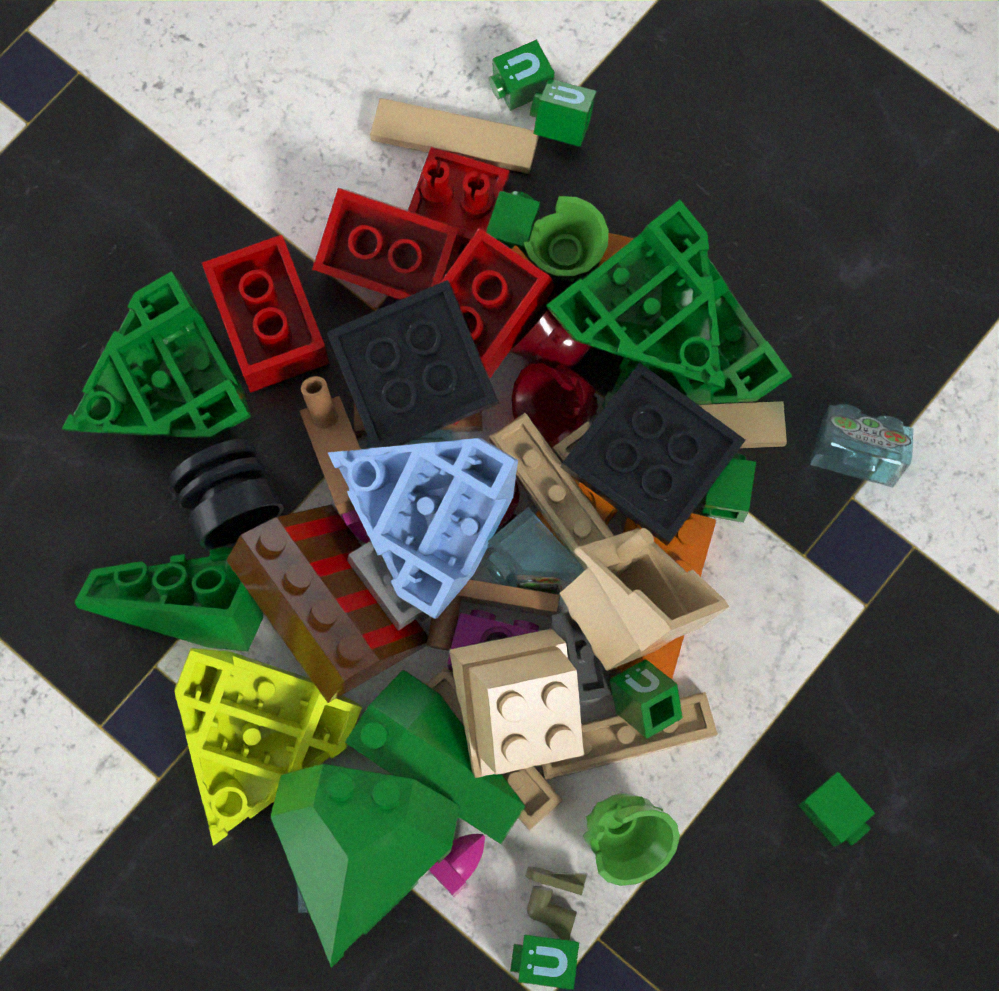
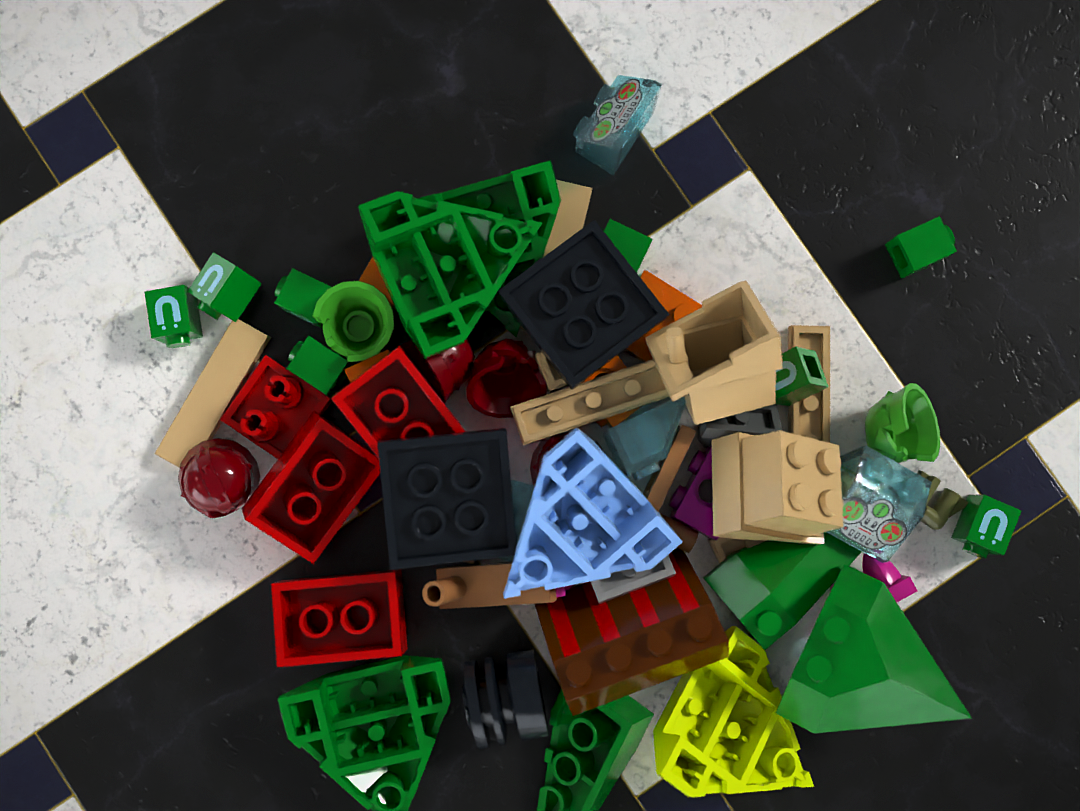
camera: 75 degrees left, 10 degrees up
none -> dark red helmet [178,438,260,518]
none -> green brick [275,268,331,329]
none -> clear light blue slope [826,445,932,563]

